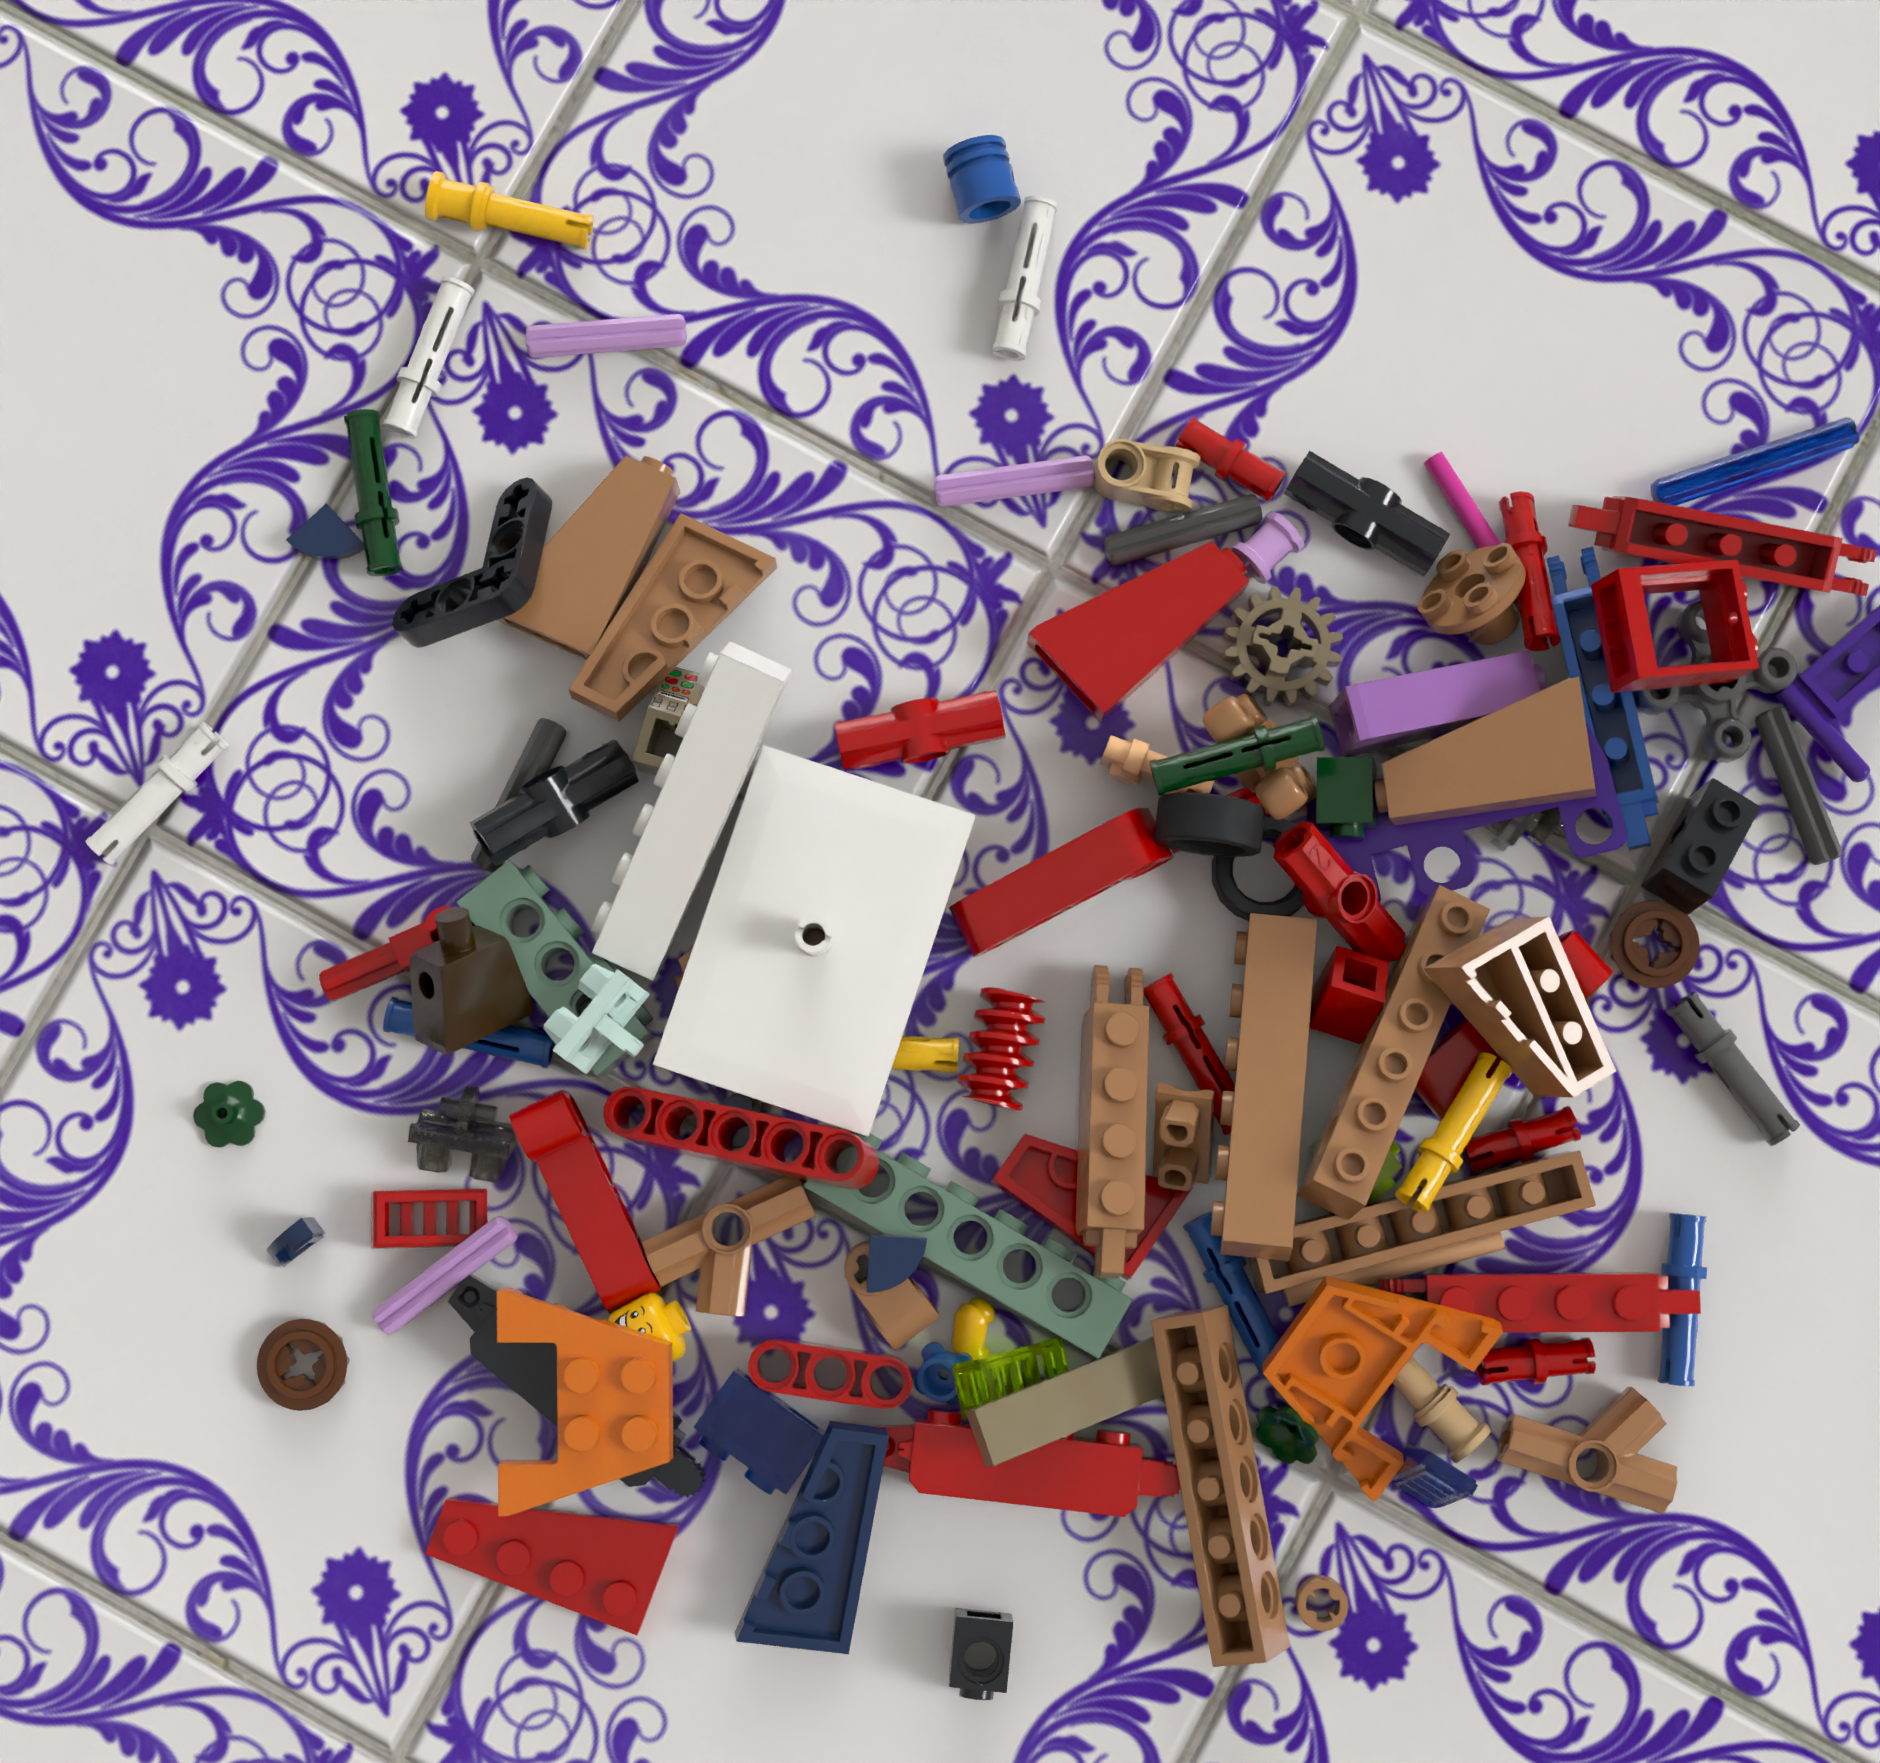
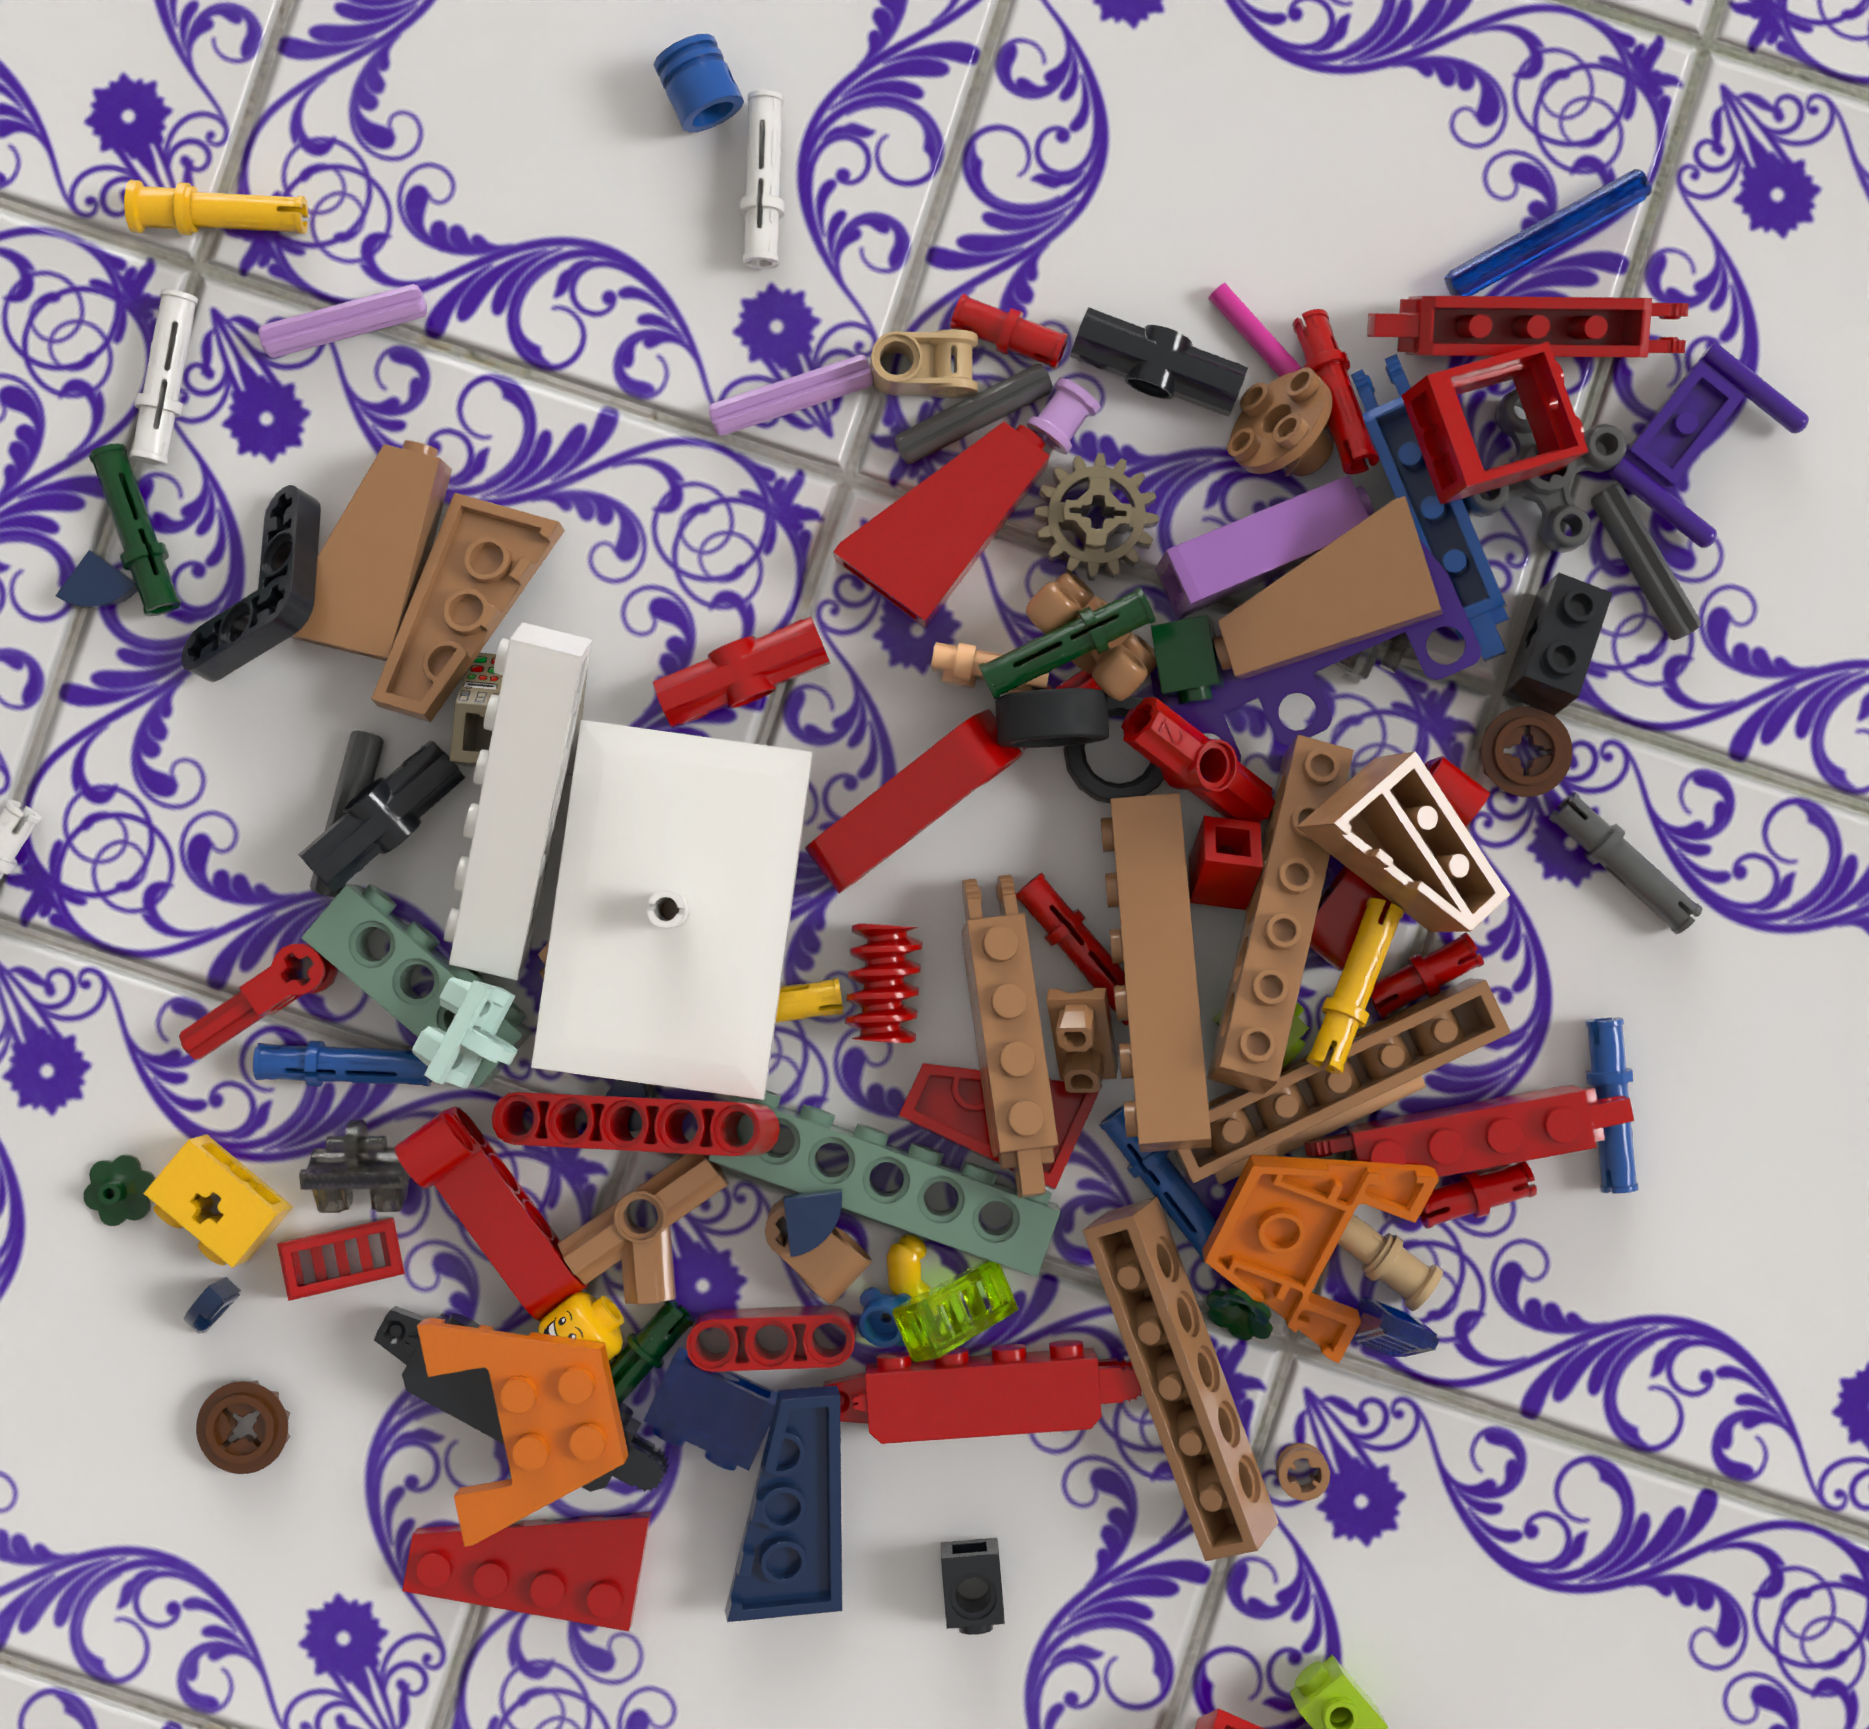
camera: 10 degrees left, 5 degrees up
lavender axle [372,1216,517,1335] -> none
dark brown torso [410,907,535,1055] -> none
dark tan tile [966,1336,1164,1467] -> none
medium nougat piece [1497,1386,1678,1514] -> none
none -> yellow brick [143,1134,293,1268]
none -> dark green axle [610,1299,696,1403]

